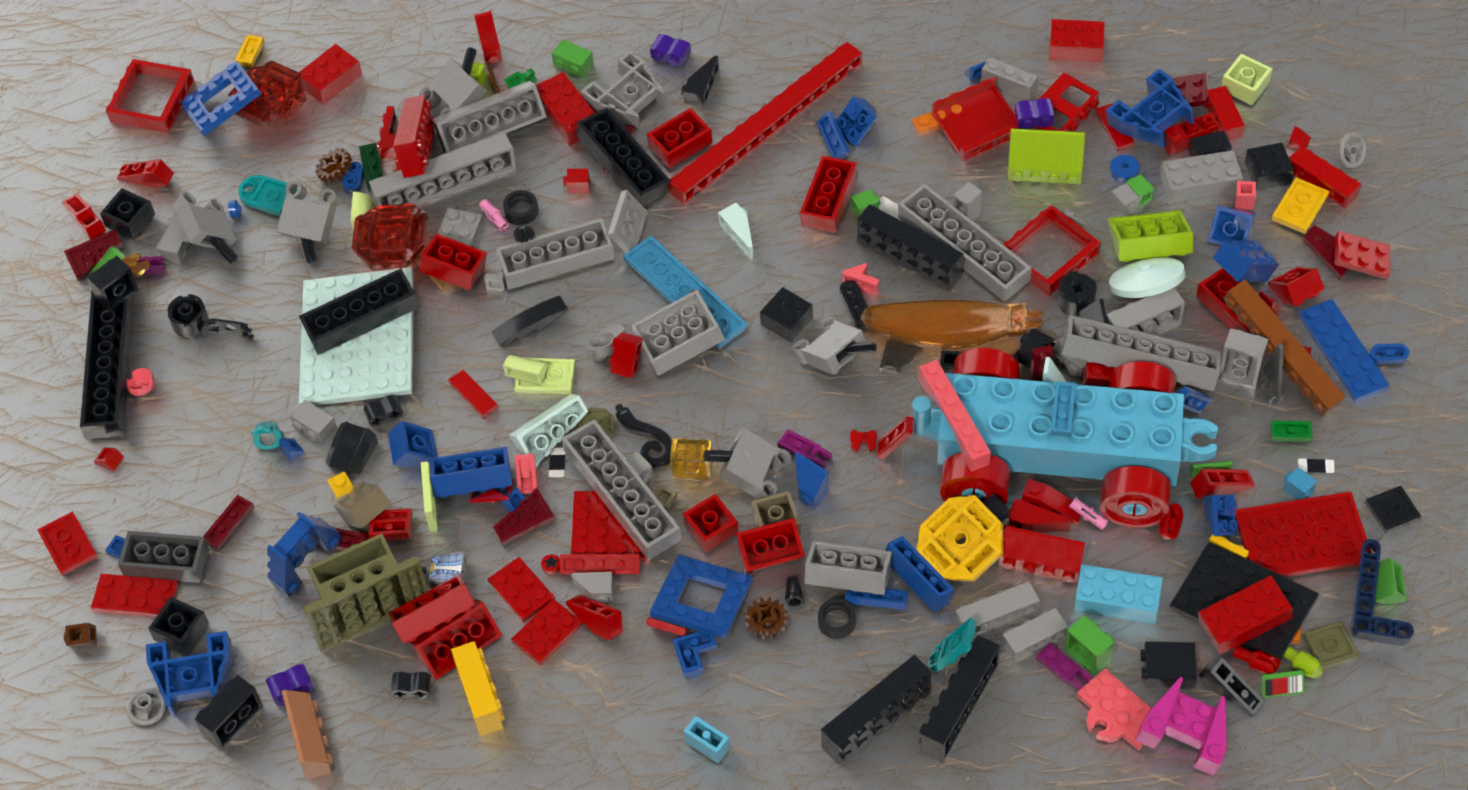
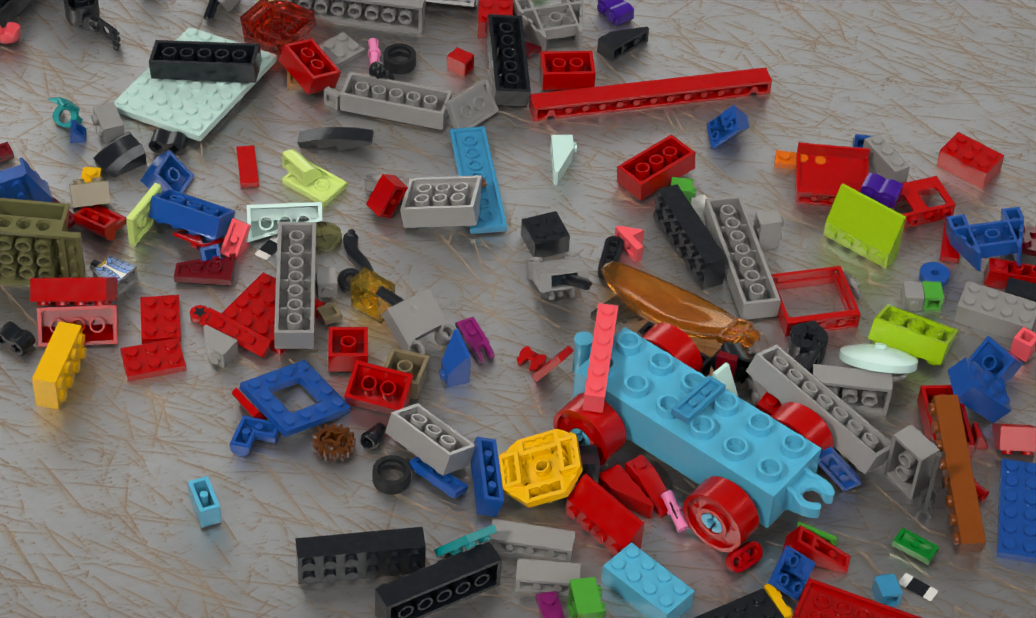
camera: 25 degrees right, 10 degrees down
red slope [566,595,623,640] -> none
blue plate [817,111,850,160] -> none

